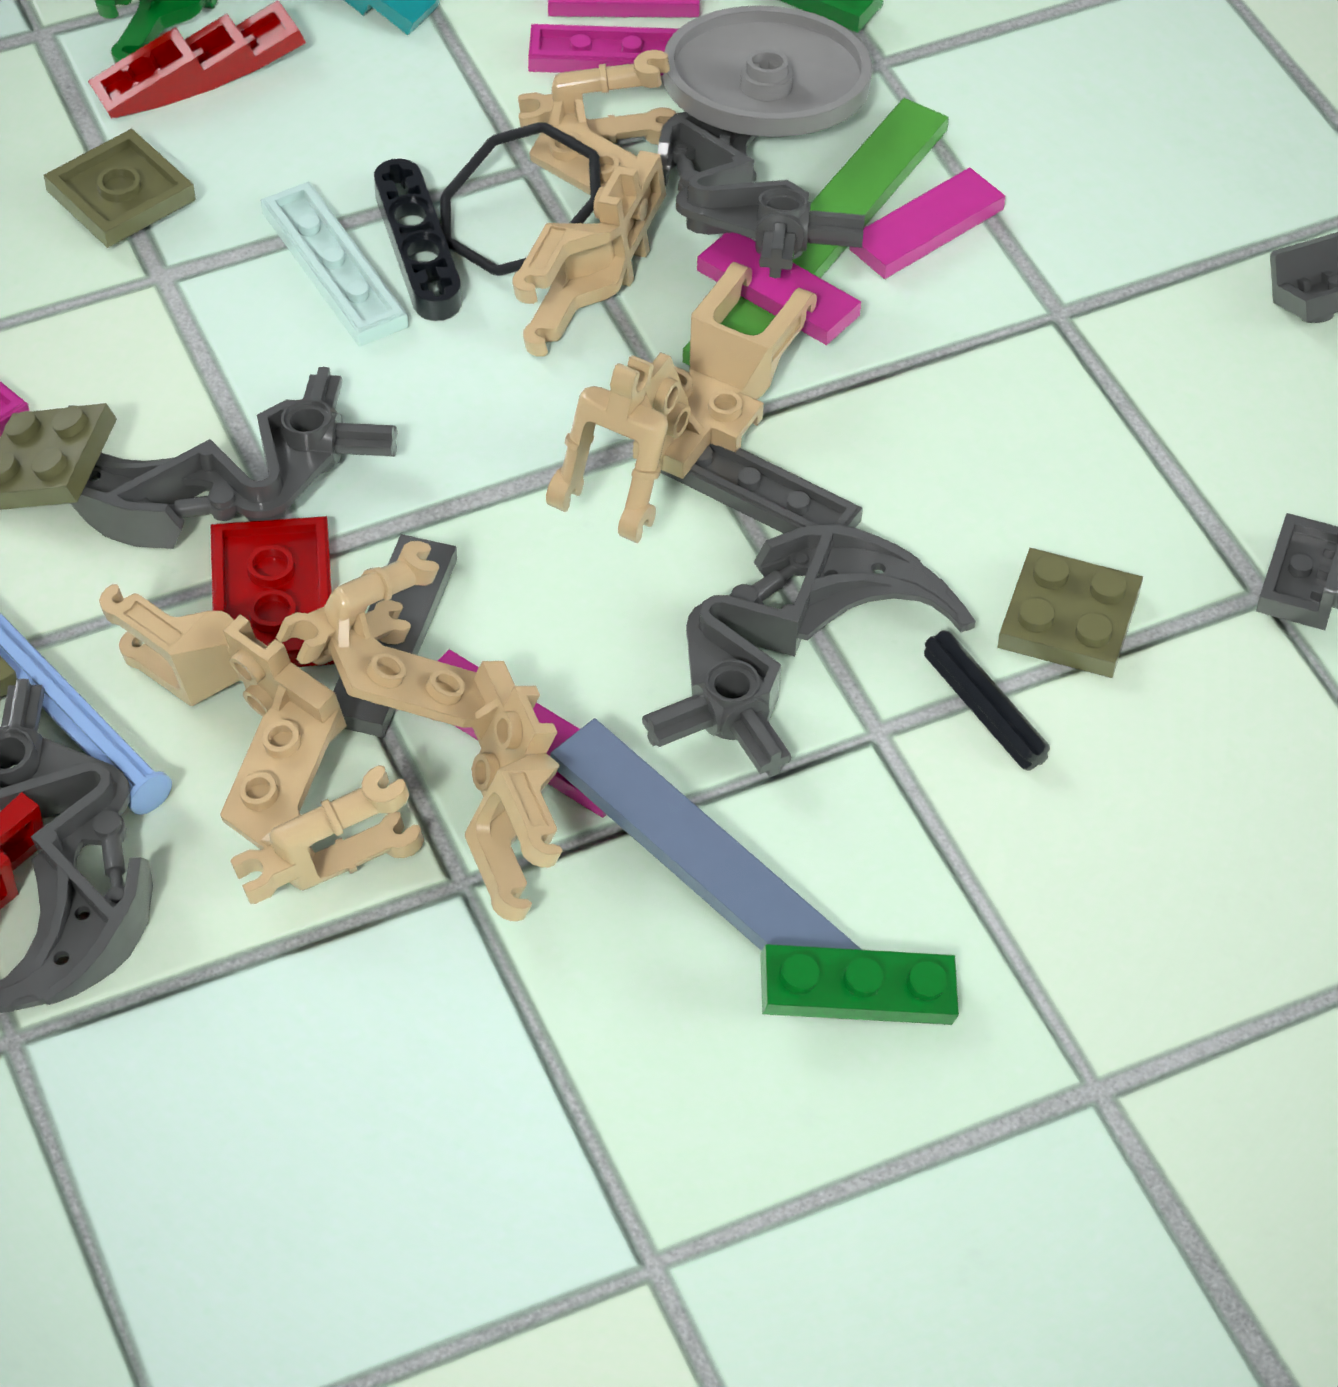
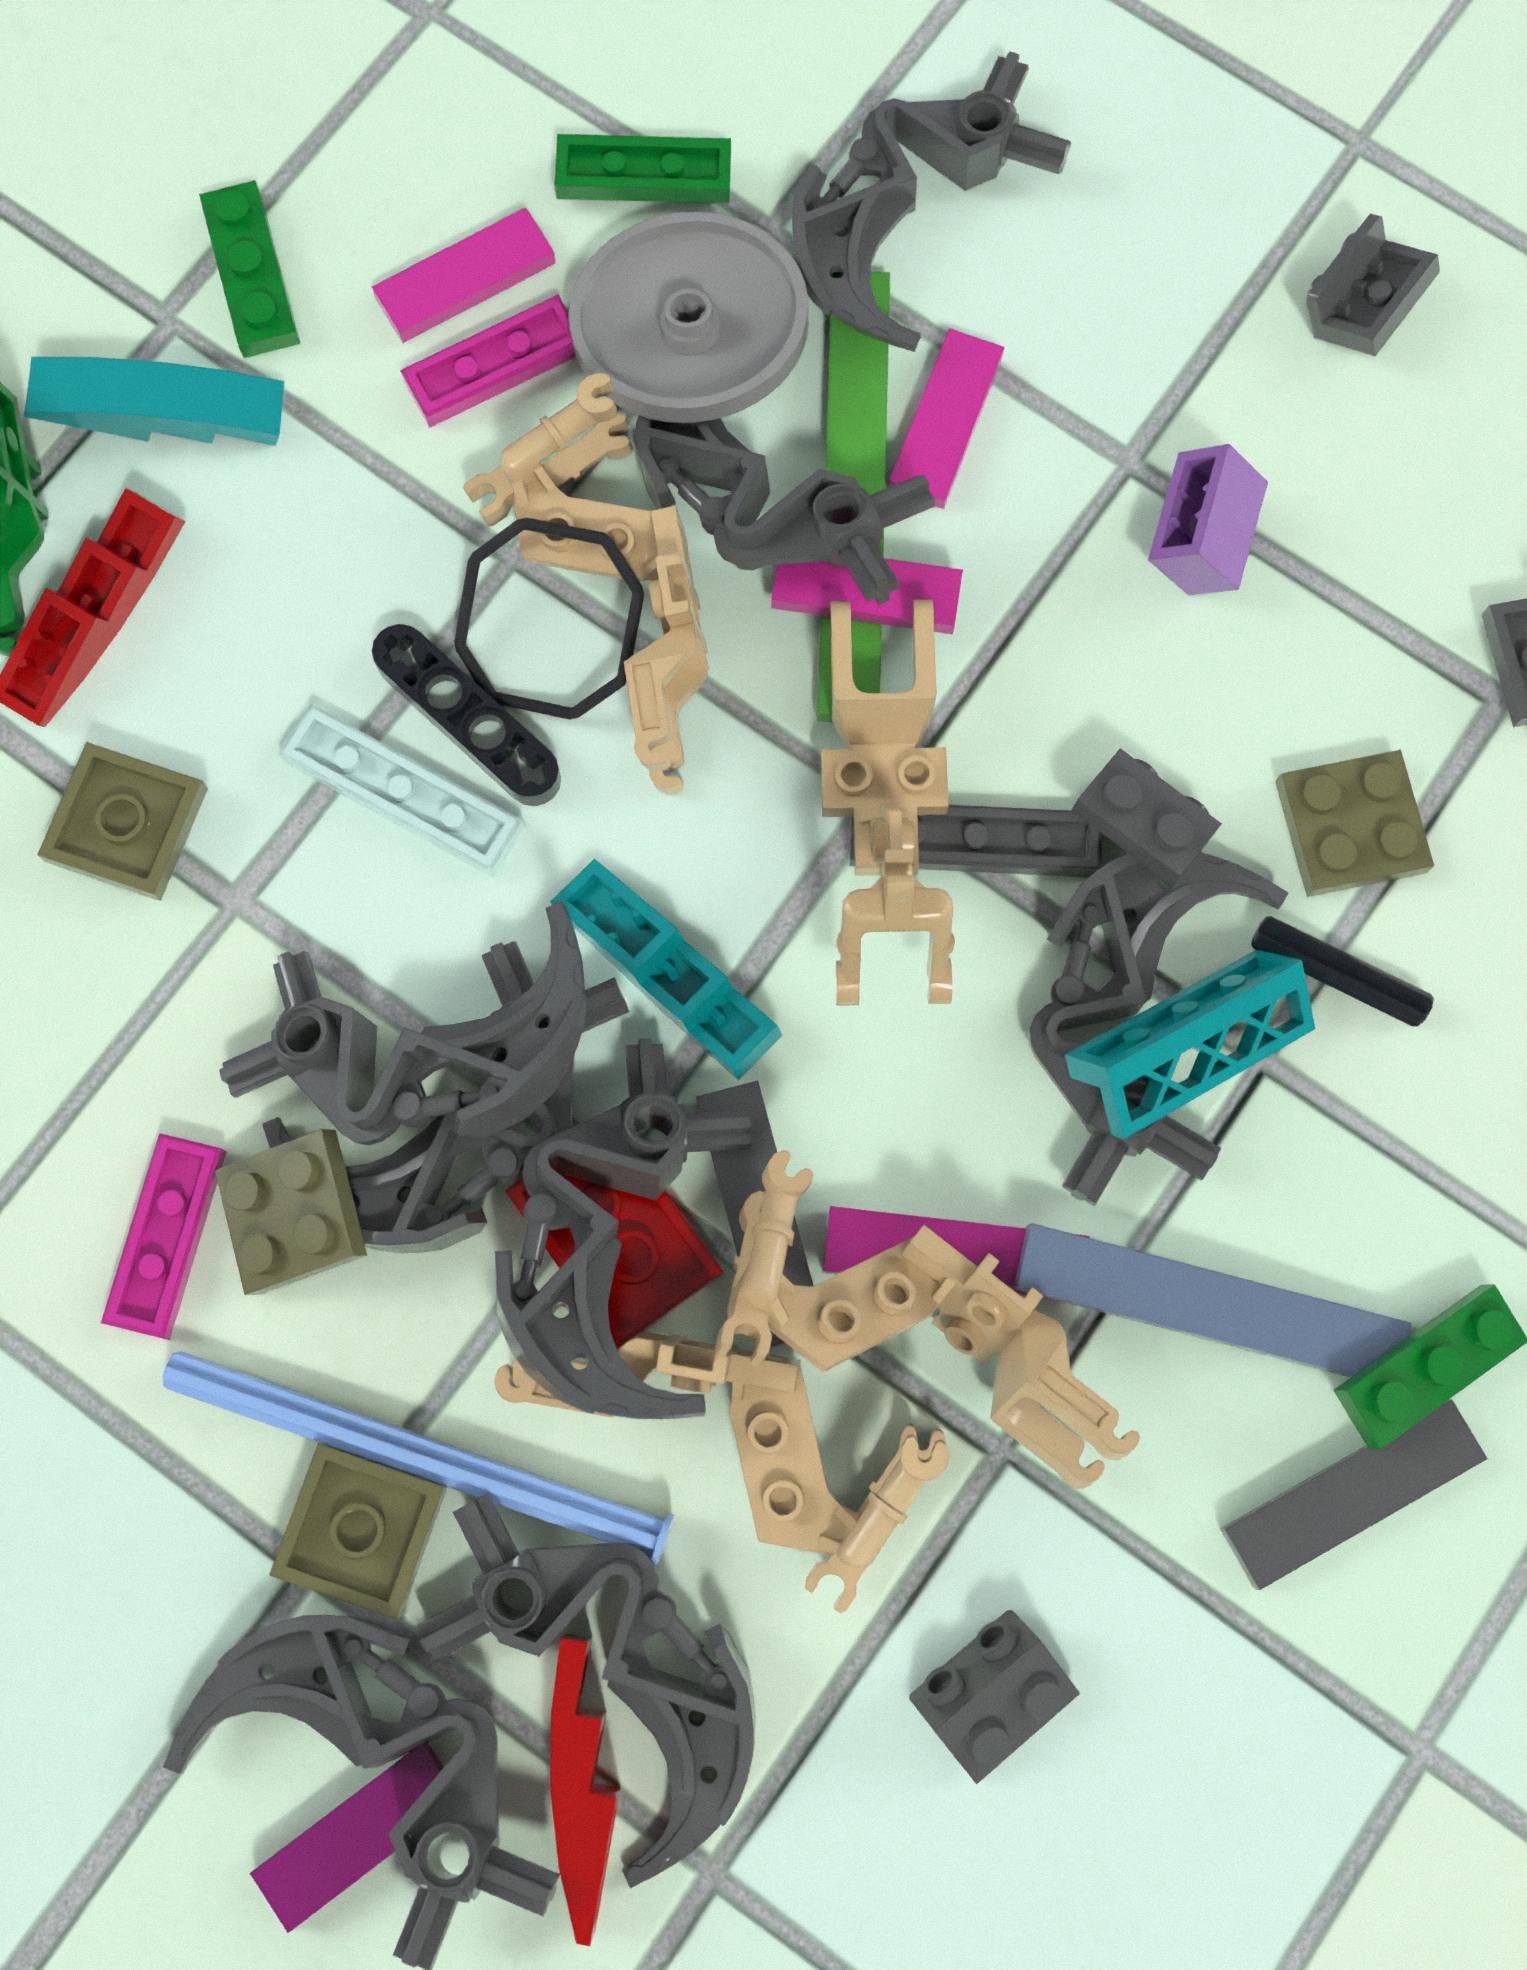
camera: 30 degrees left, 25 degrees up
none -> dark grey piece [219,901,587,1145]
none -> dark grey piece [495,1038,751,1419]
none -> teal slope [550,858,783,1080]
none -> dark grey piece [792,51,1071,352]
none -> dark grey bracket [909,1610,1081,1785]
none -> teal fence [1065,950,1315,1139]
none -> dark grey bracket [1071,748,1222,886]
none -> medium lavender brick [1148,444,1268,595]
none -> dark grey tile [1220,1399,1488,1590]

